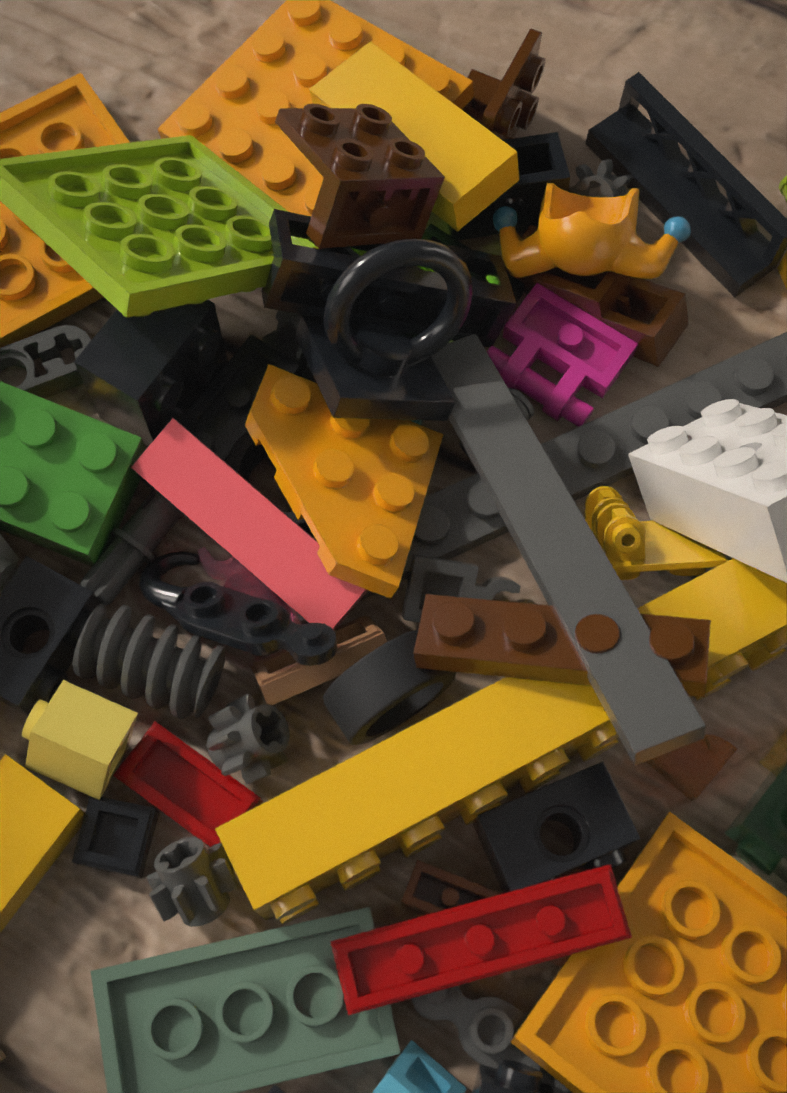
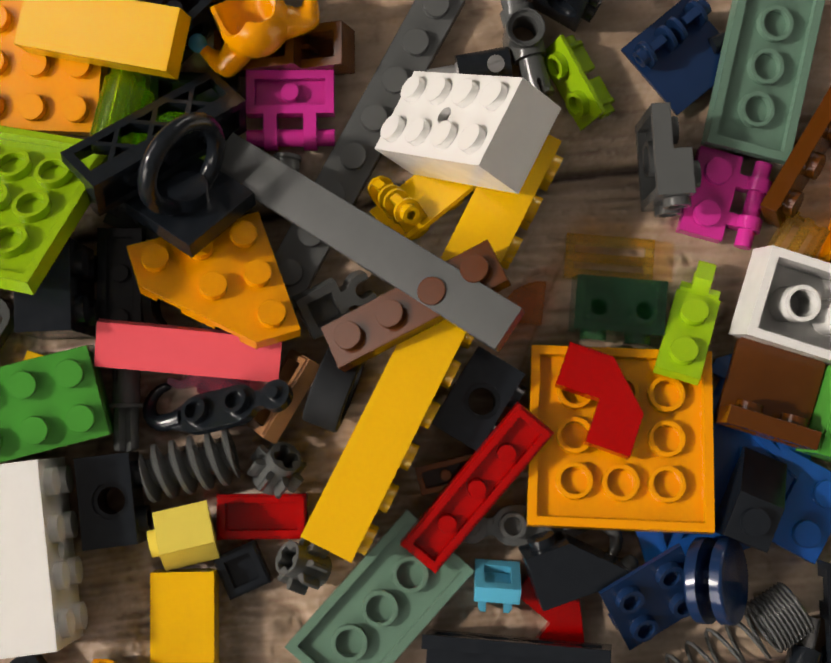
camera: 35 degrees left, 15 degrees up
reddish brown bracket [275,104,445,249] -> none
none -> red tile [555,342,644,459]

